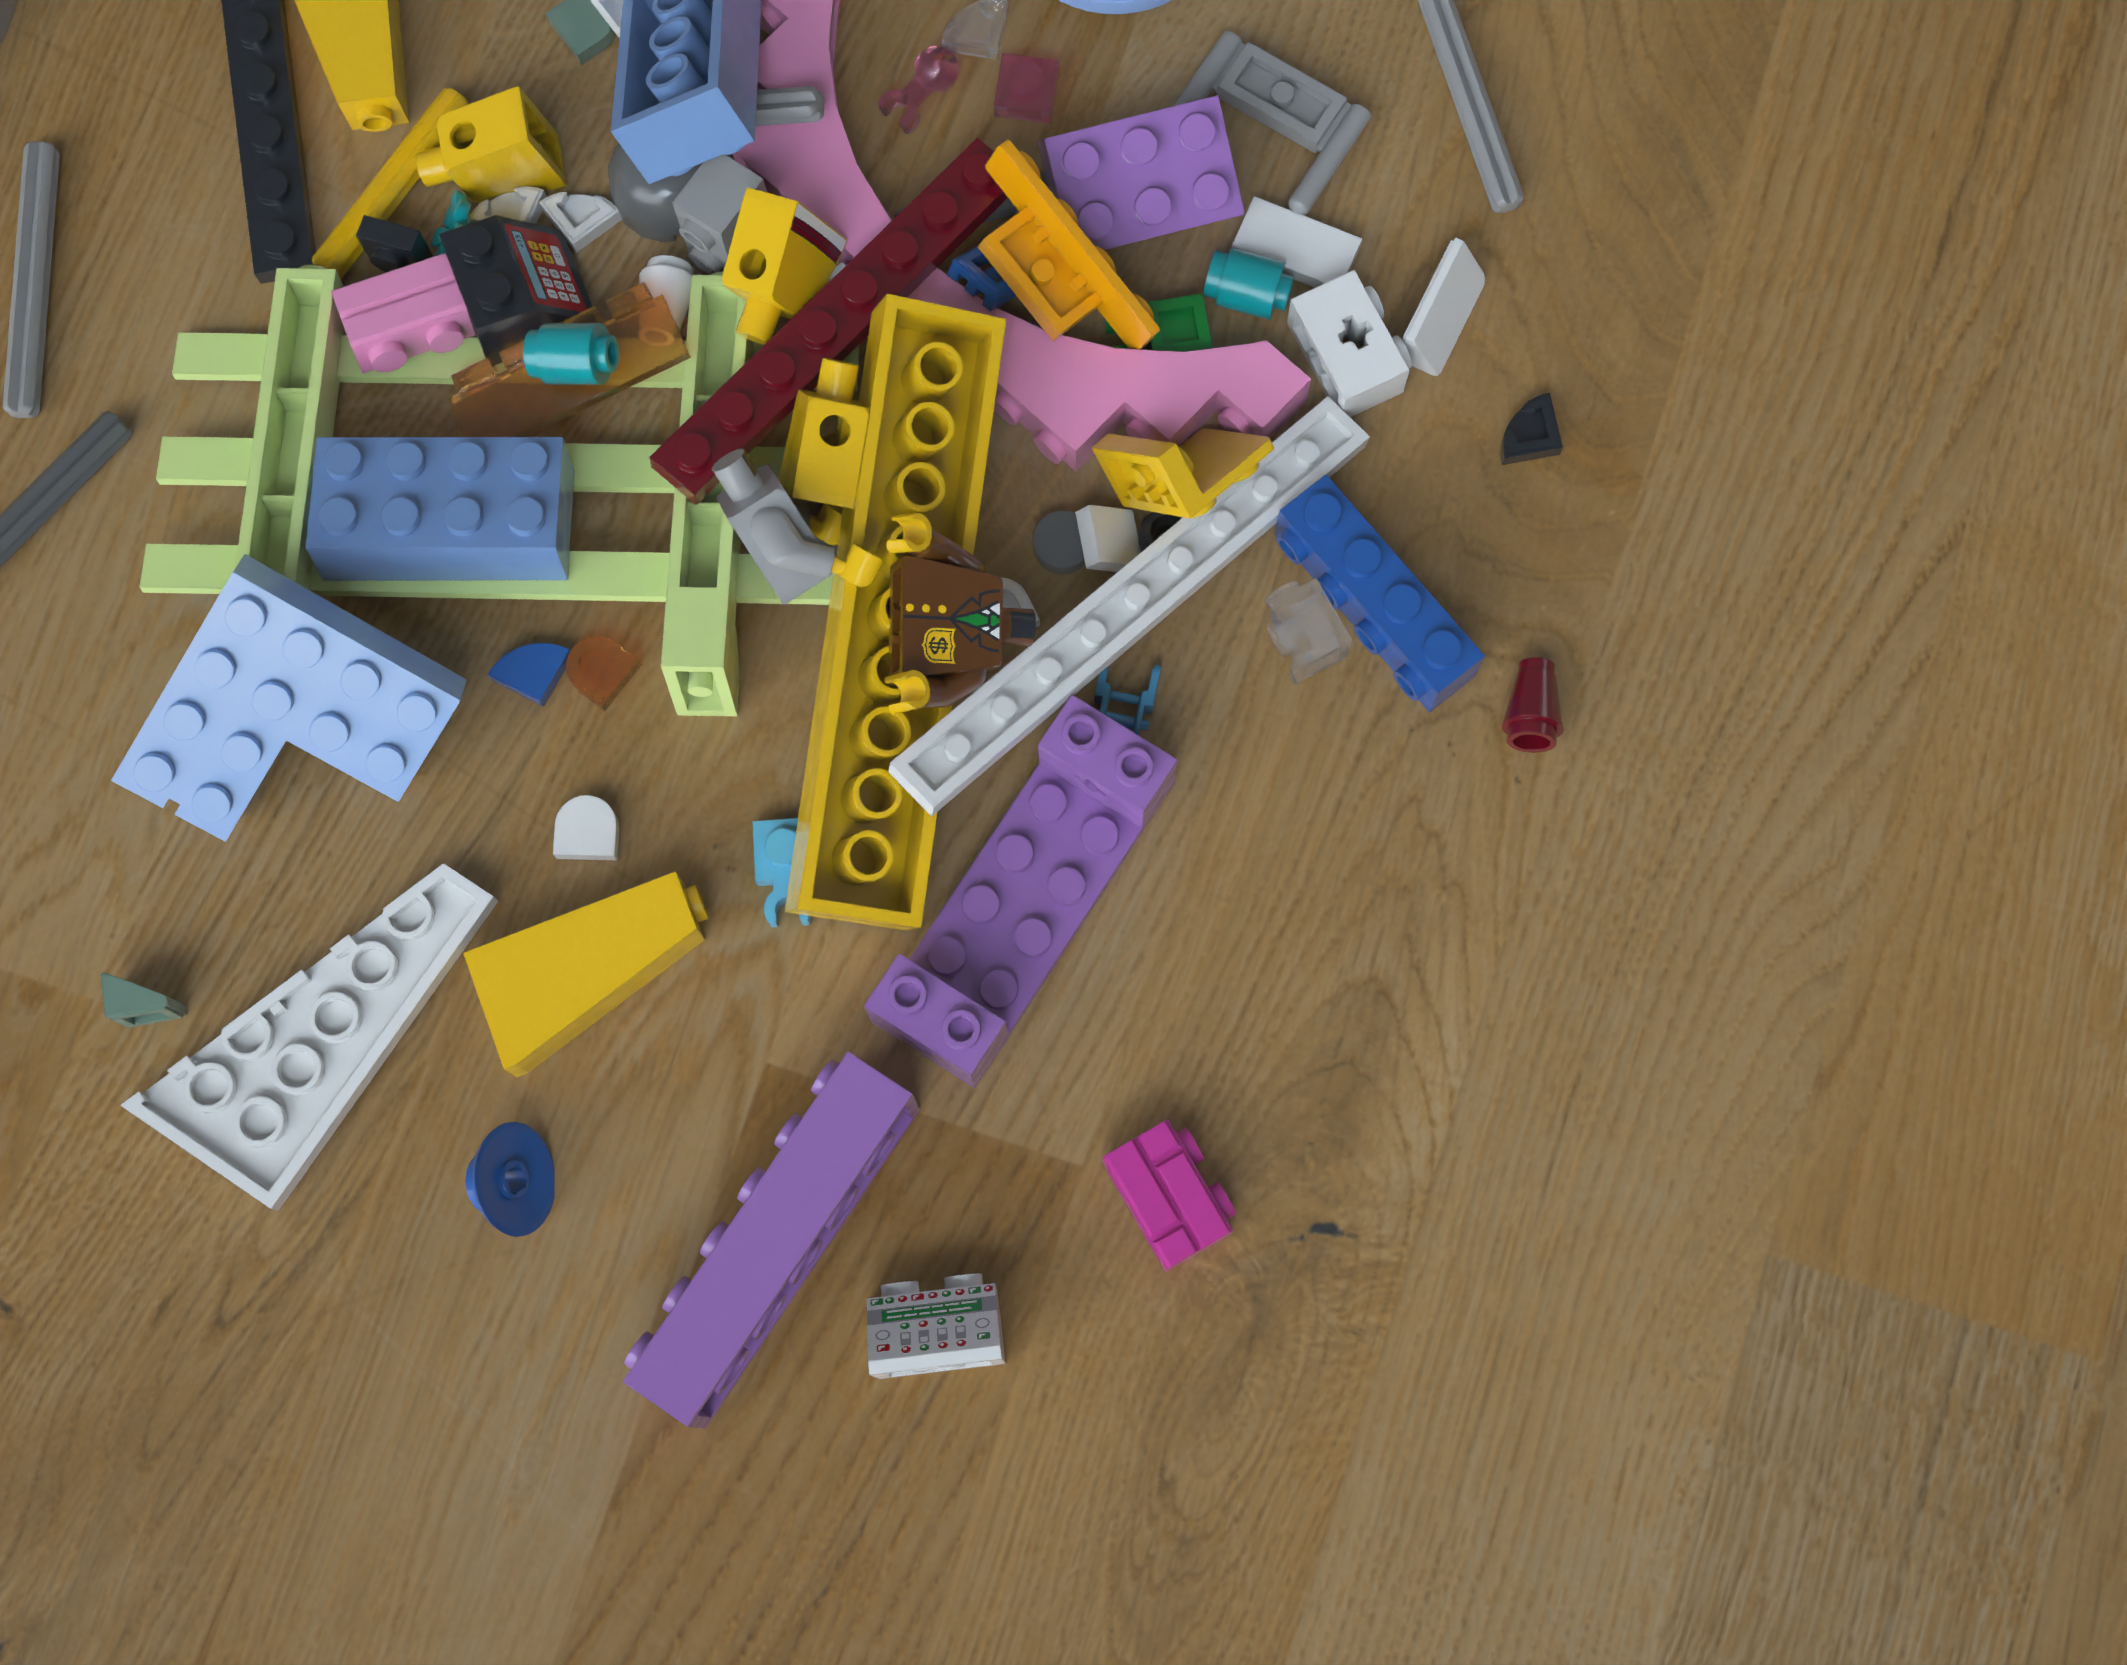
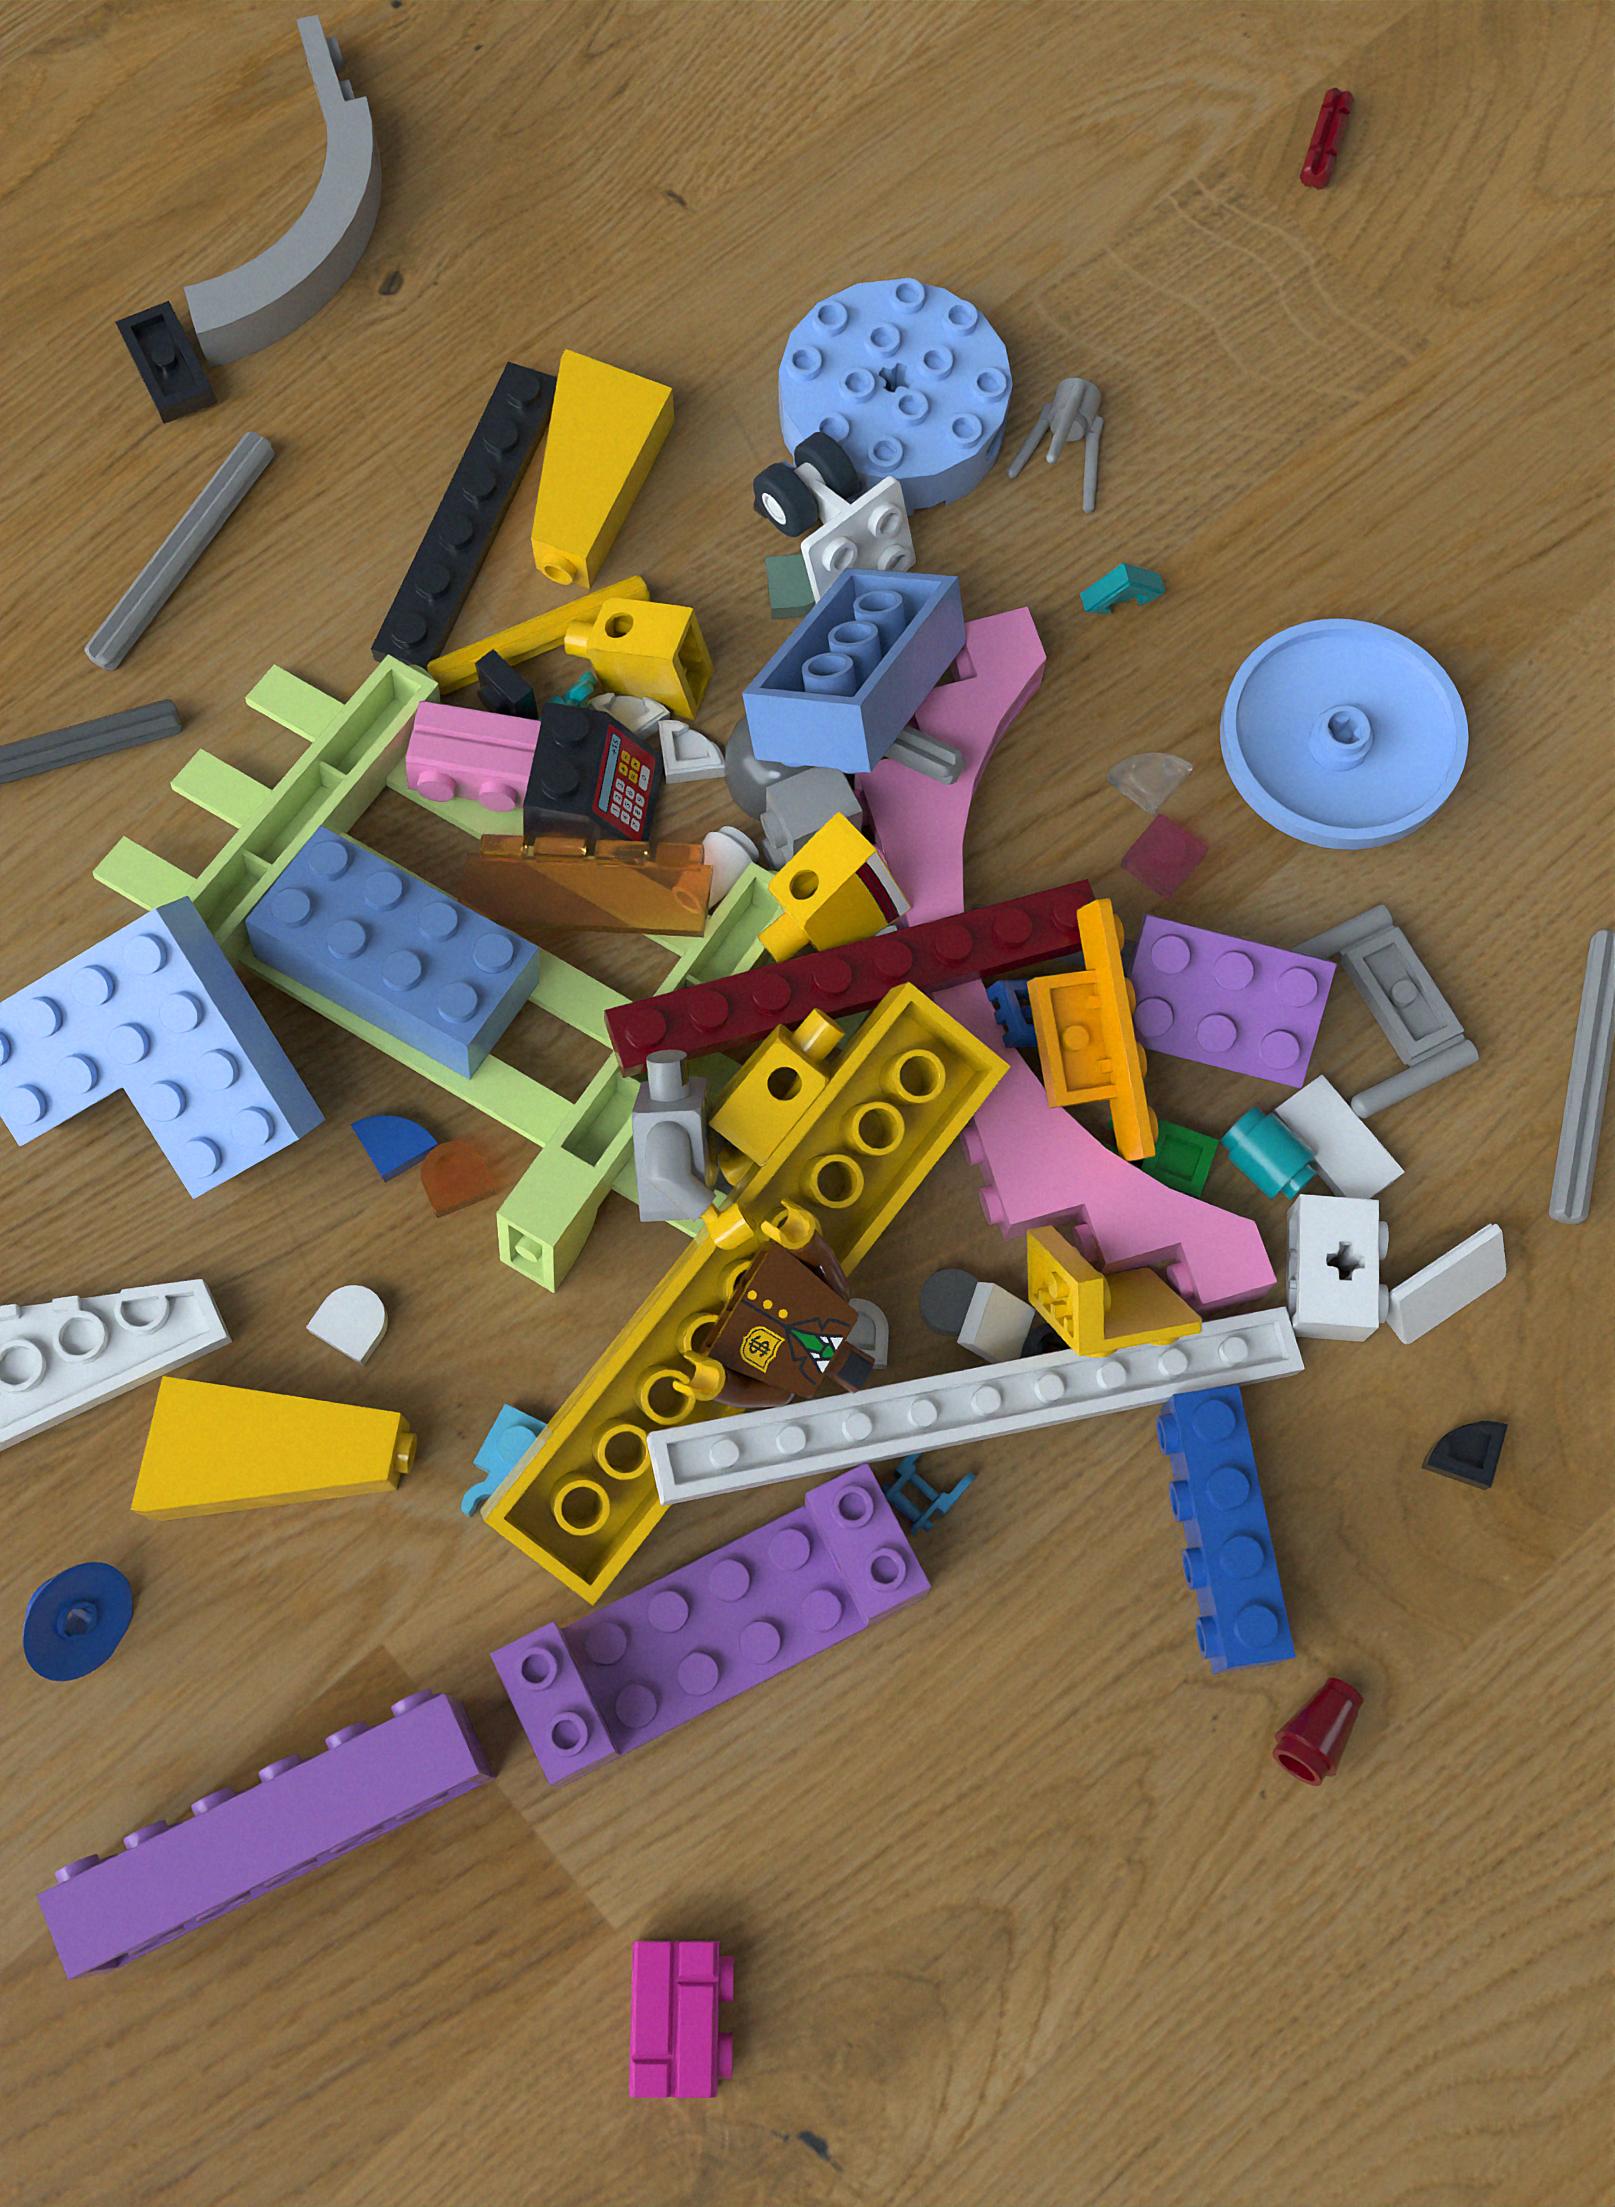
camera: 25 degrees right, 5 degrees down
teal brick [523,323,619,385] -> none
white slope [866,1273,1006,1379] -> none
clear pink arm [878,46,960,134] -> none
clear brick [1266,578,1352,685] -> none

